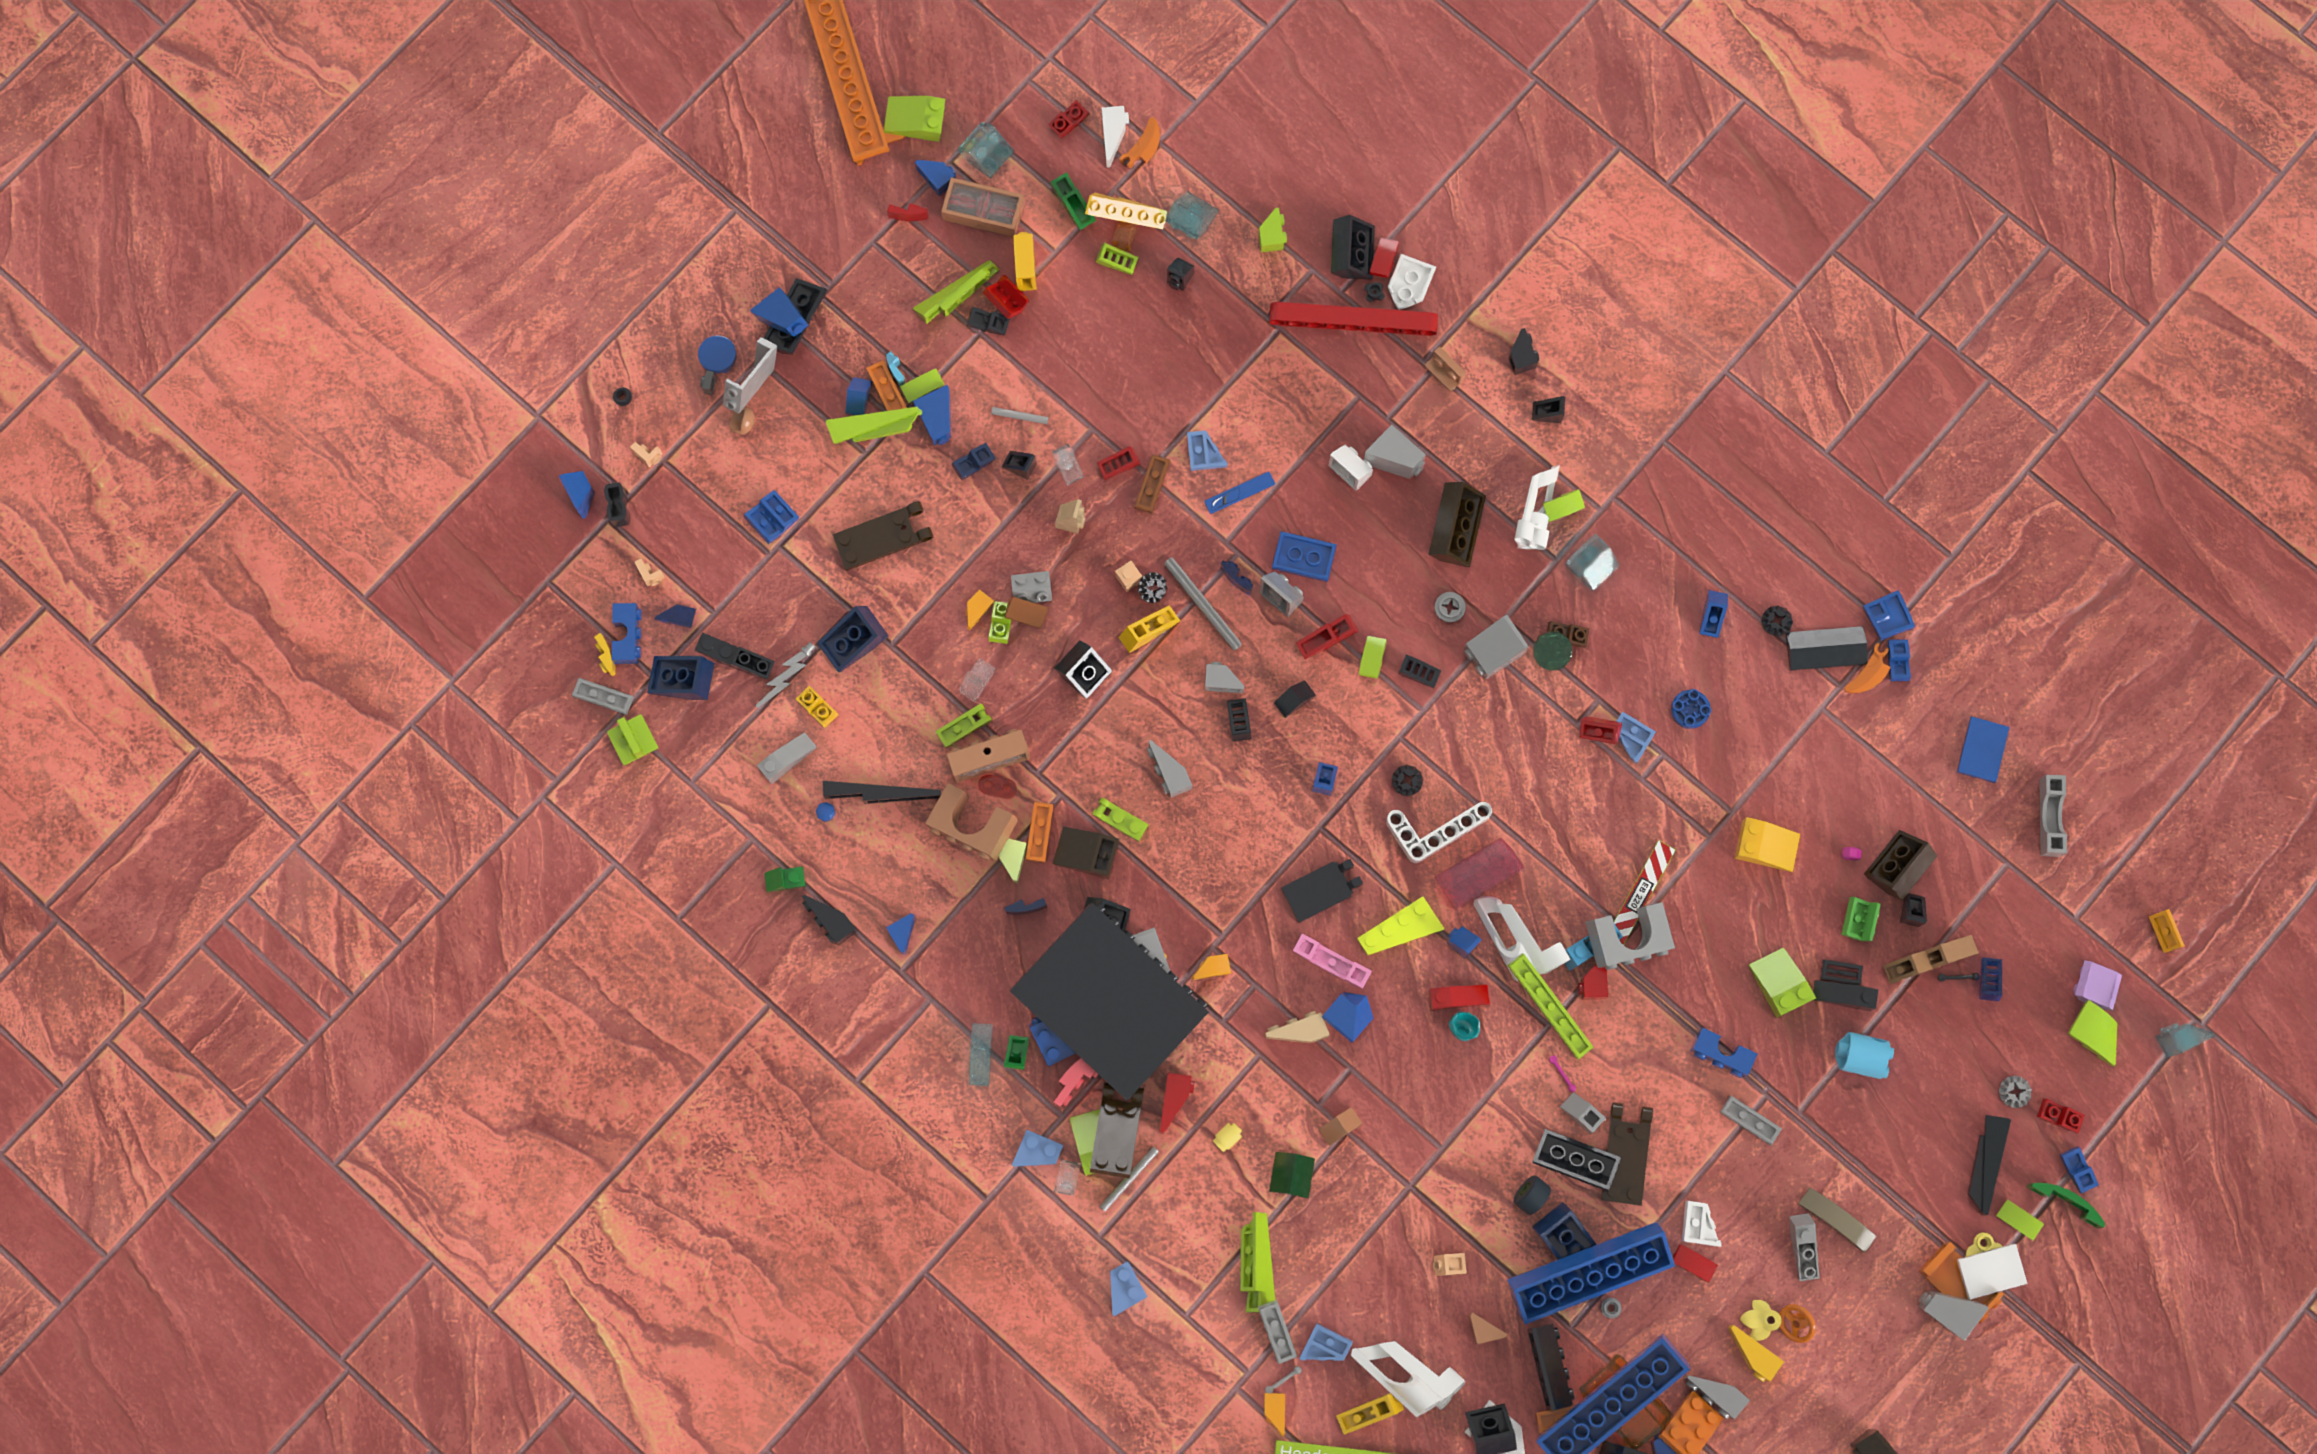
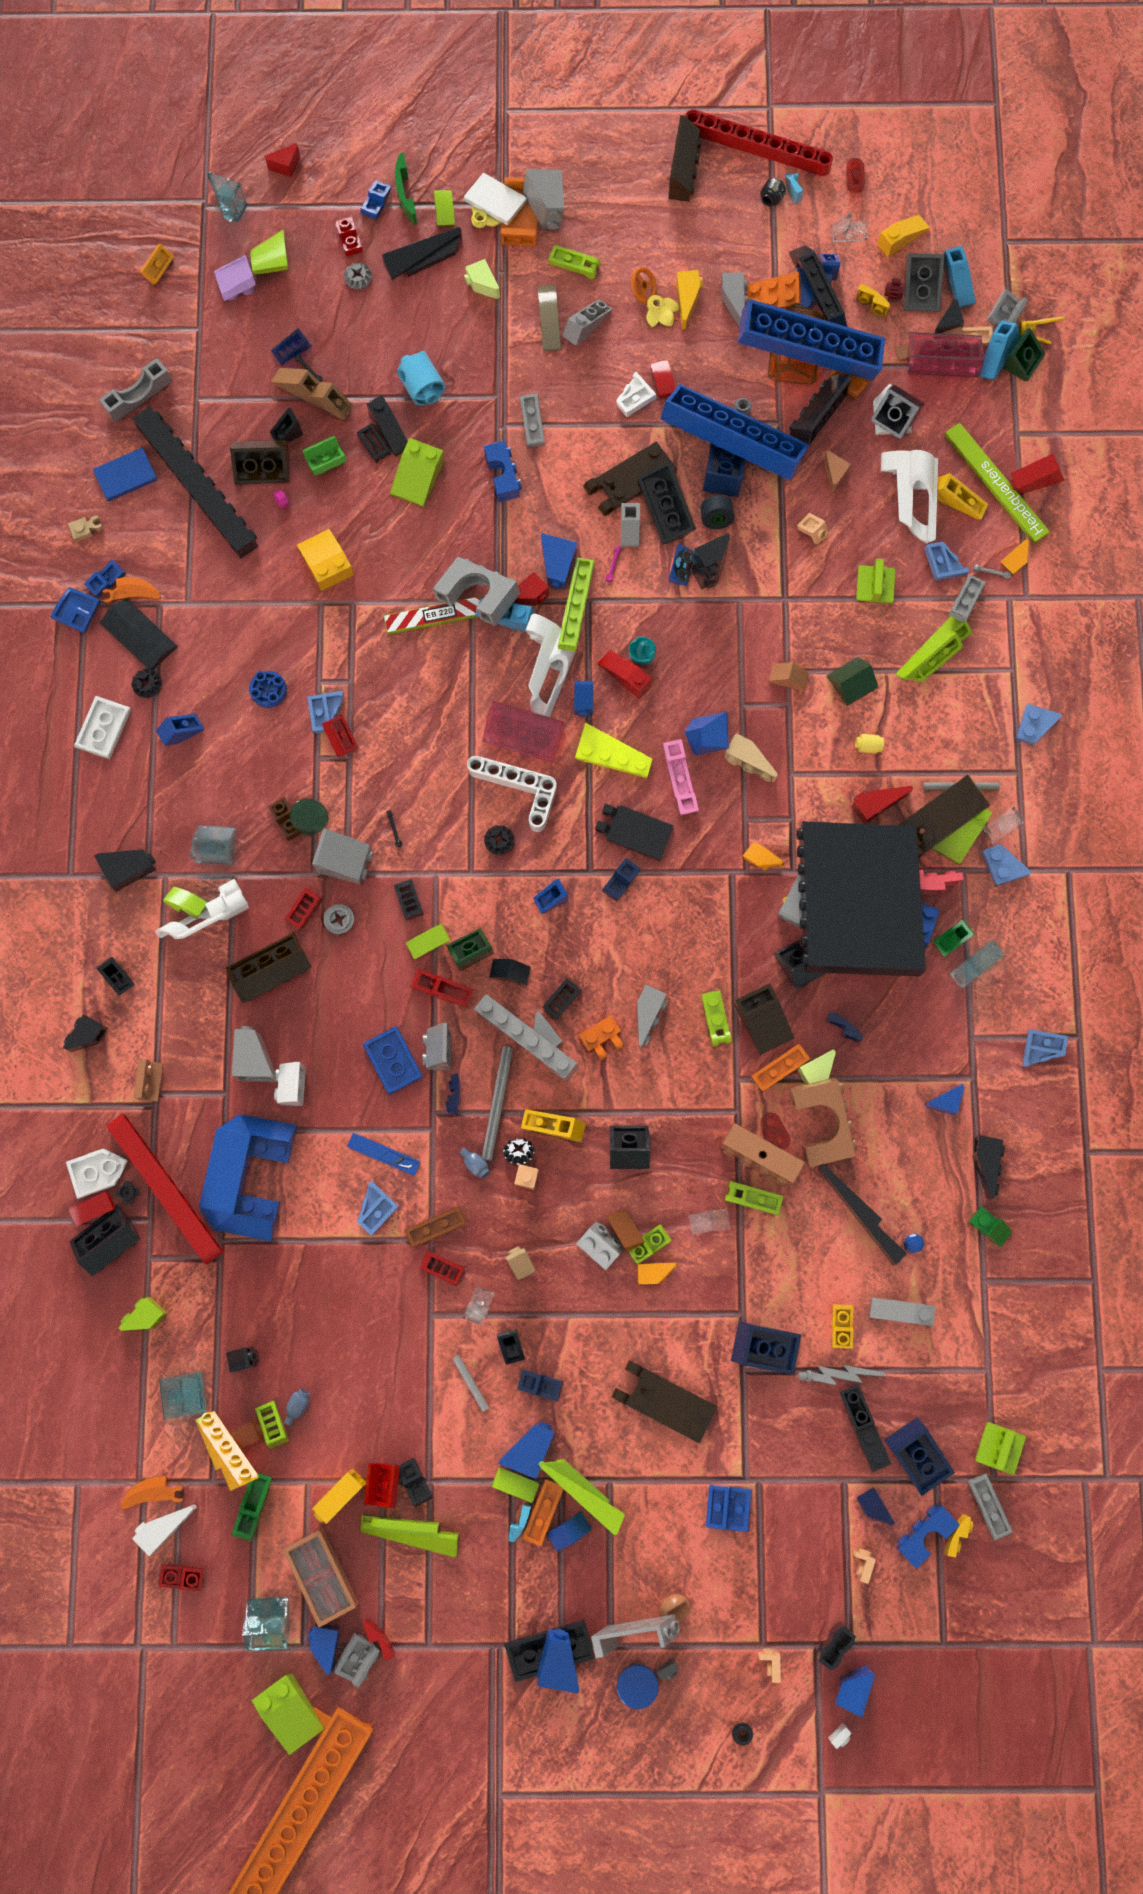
camera: 130 degrees left, 0 degrees up
none -> tan plate [68,515,104,542]
none -> white tile [74,696,131,760]
none -> black slope [94,849,156,892]
none -> black brick [132,406,258,559]
none -> blue slope [199,1114,297,1241]
none -> red slope [264,143,300,177]
none -> sand blue plant [284,1388,310,1426]
none -> red slope [285,887,323,930]
none -> light grey bracket [333,1632,380,1688]
none -> black hinge [386,810,402,847]
none -> dark green slope [446,928,494,971]
none -> sand blue plant [460,1147,490,1179]
none -> yellowish green slope [464,259,500,299]
none -> light grey arch [474,994,579,1083]
none -> blue slope [541,533,577,590]
none -> lime plate [548,245,601,279]
none -> orange plate [578,1015,624,1061]
none -> dark blue slope [602,858,641,902]
none -> slope [669,544,695,586]
none -> black slope [692,533,730,590]
none -> white plate [828,1723,852,1749]
none -> lime bracket [856,559,895,604]
none -> medium blue wing [1022,1029,1068,1067]

